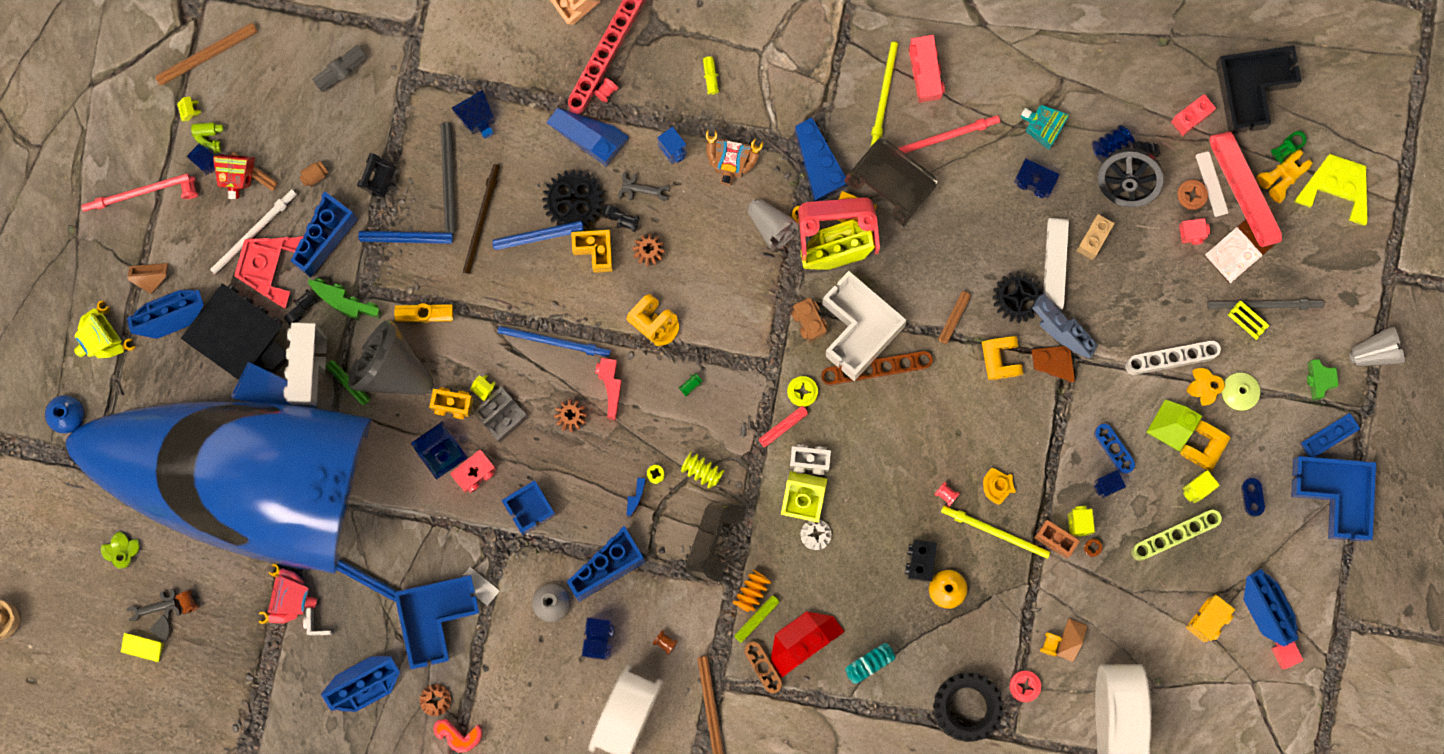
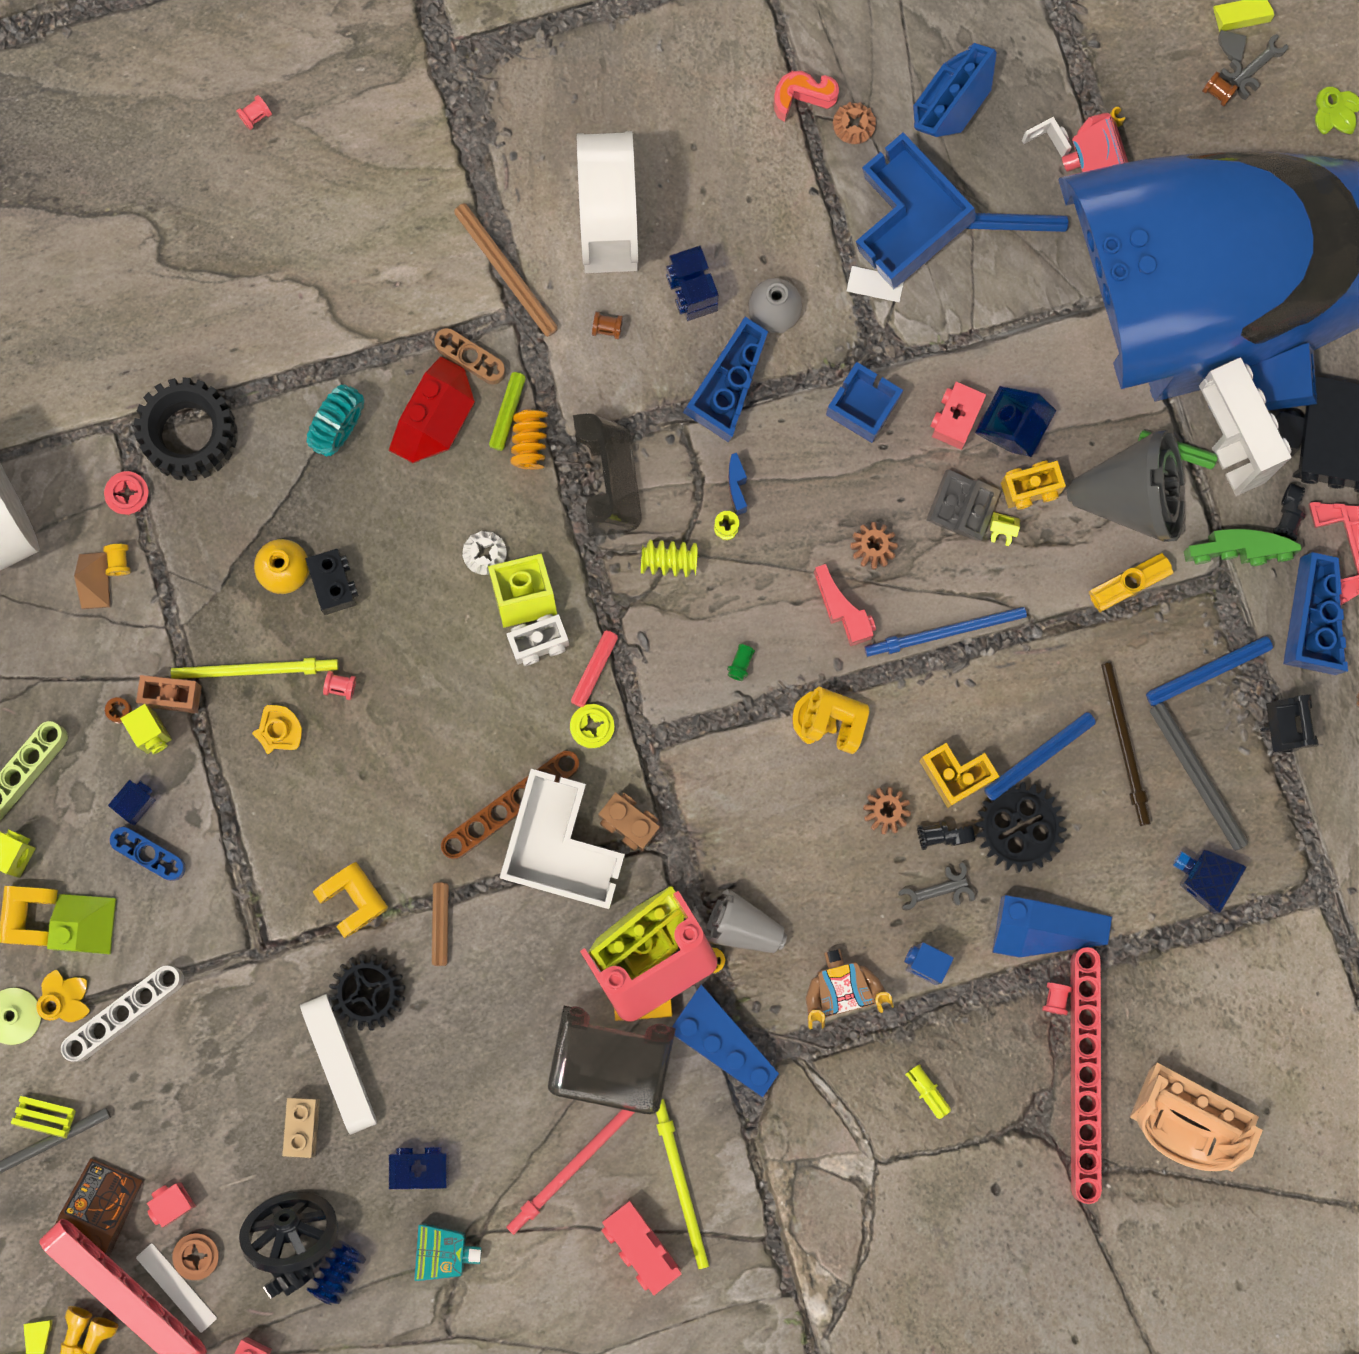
camera: 150 degrees right, 0 degrees up
dark orange wing [1031,346,1075,383] -> none
sand blue slope [1032,294,1098,358] -> none

